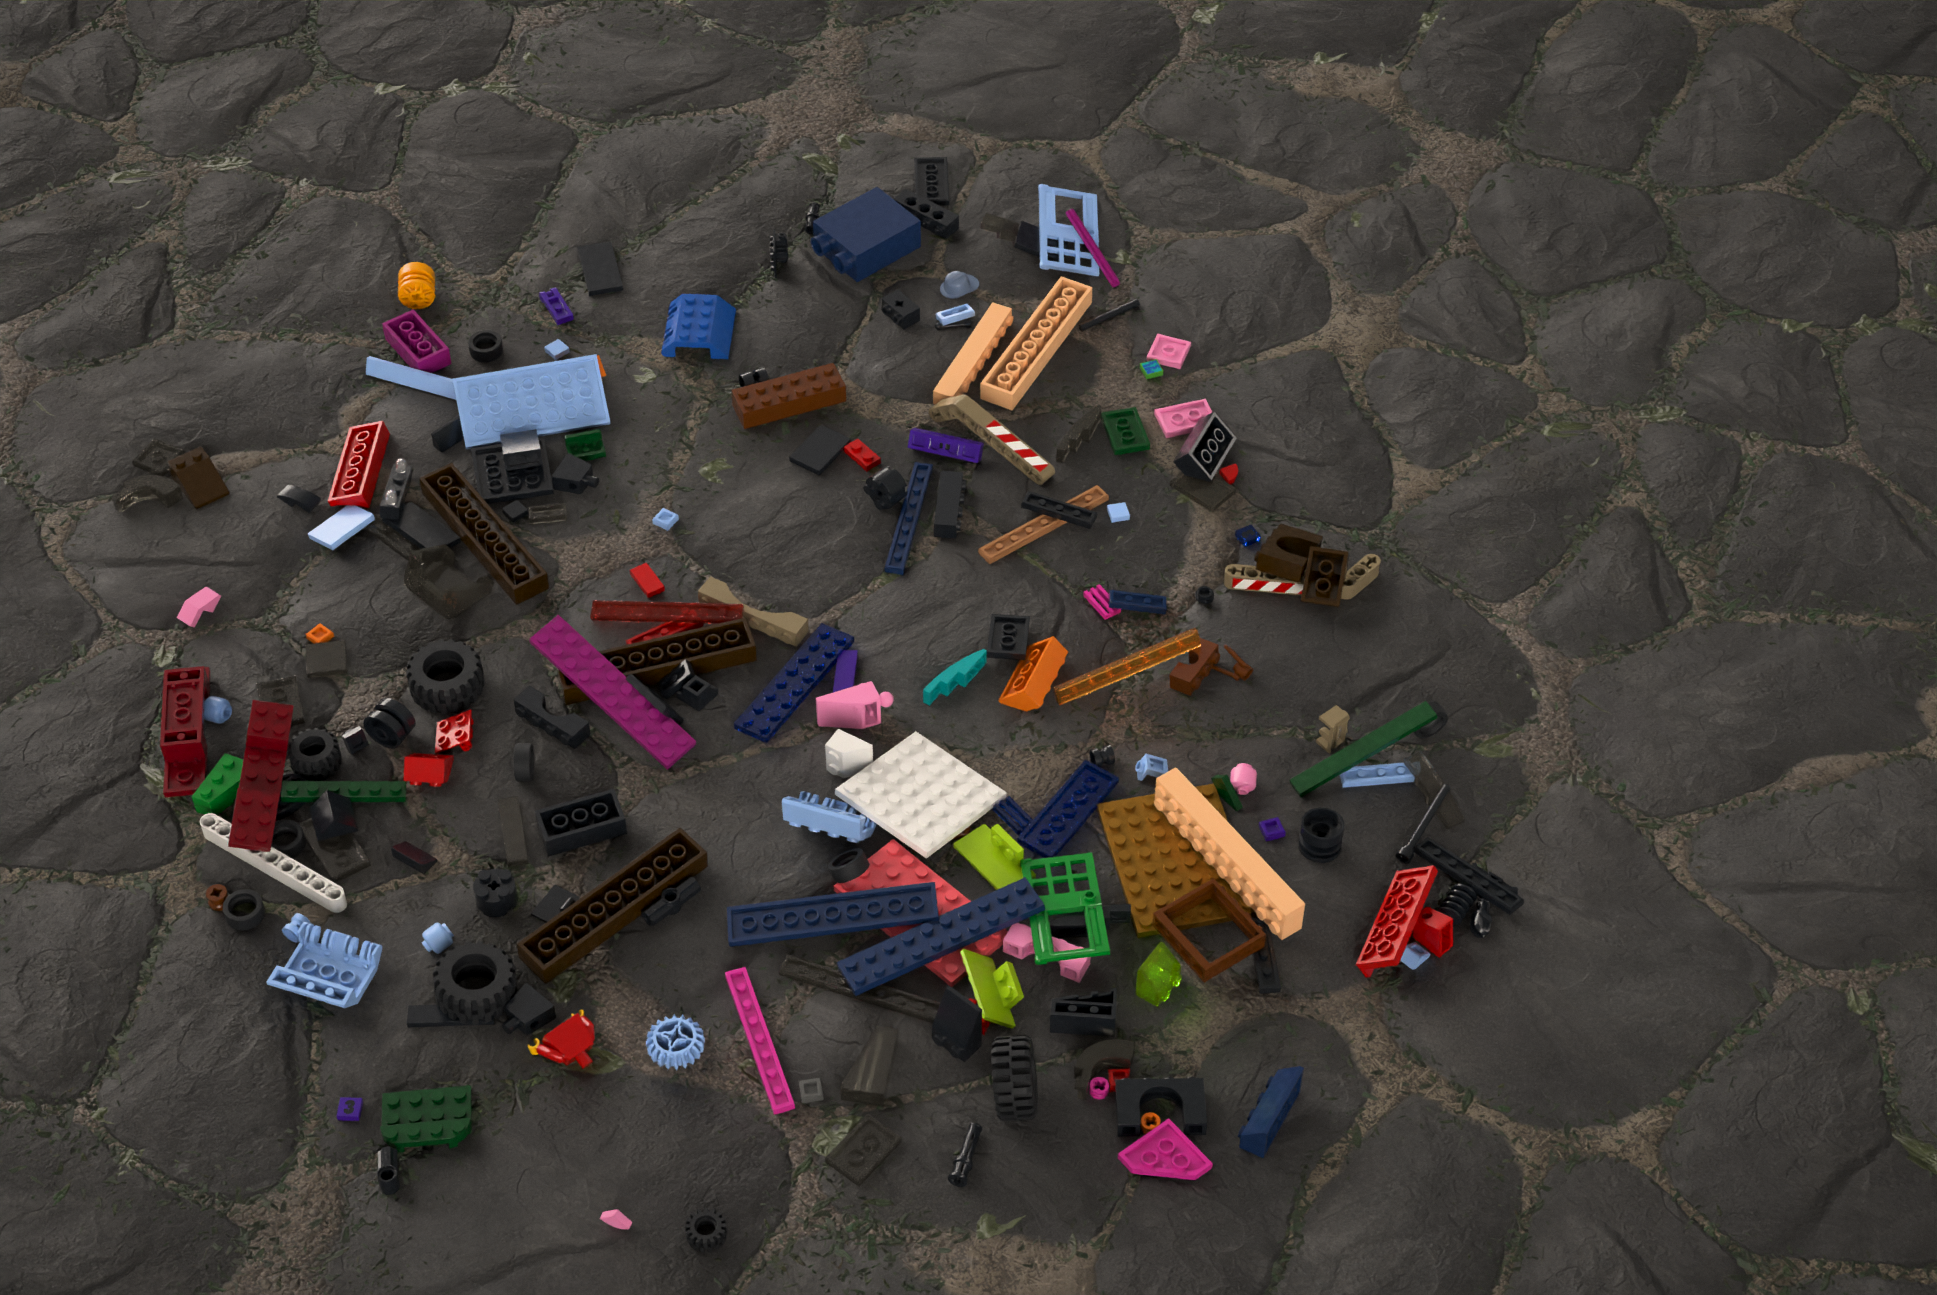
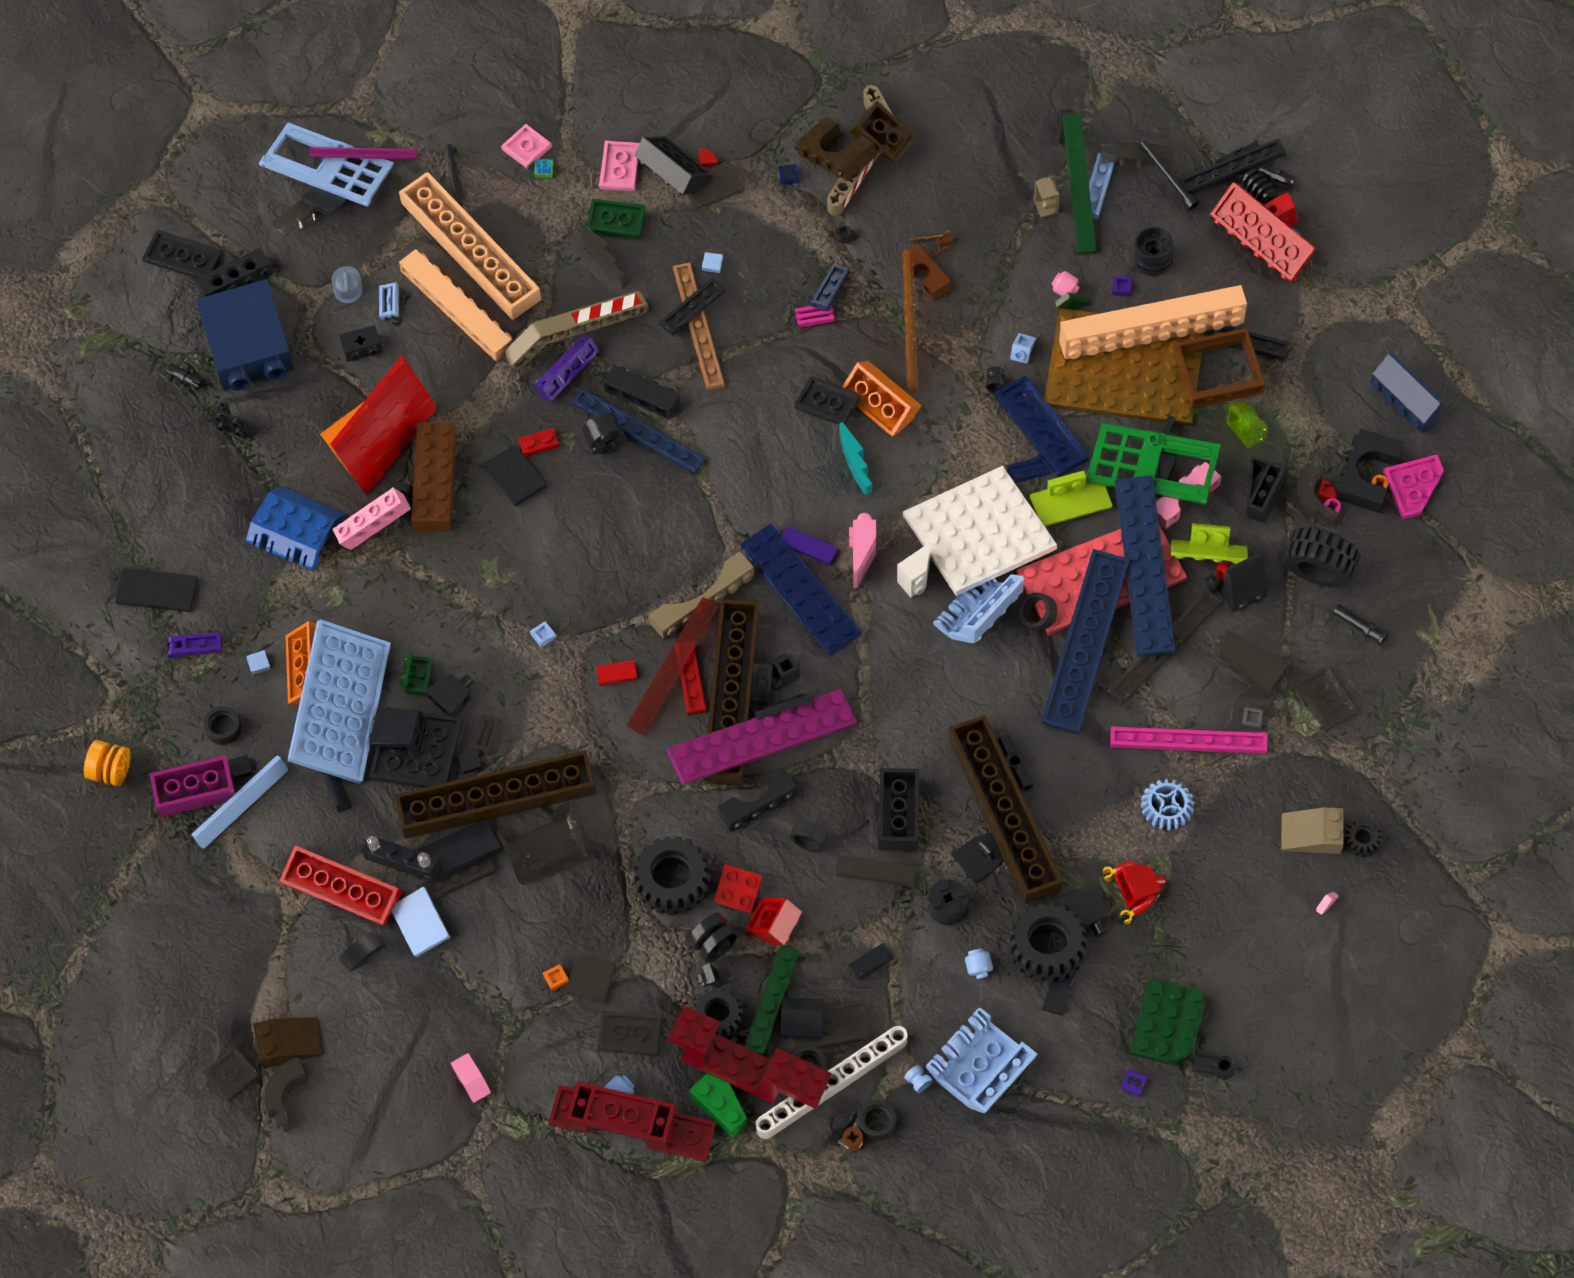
camera: 65 degrees left, 15 degrees up
none -> black tile [229,755,253,780]
none -> red piece [320,356,437,495]
none -> bright pink brick [333,488,411,550]
none -> dark tan slope [1281,807,1343,854]

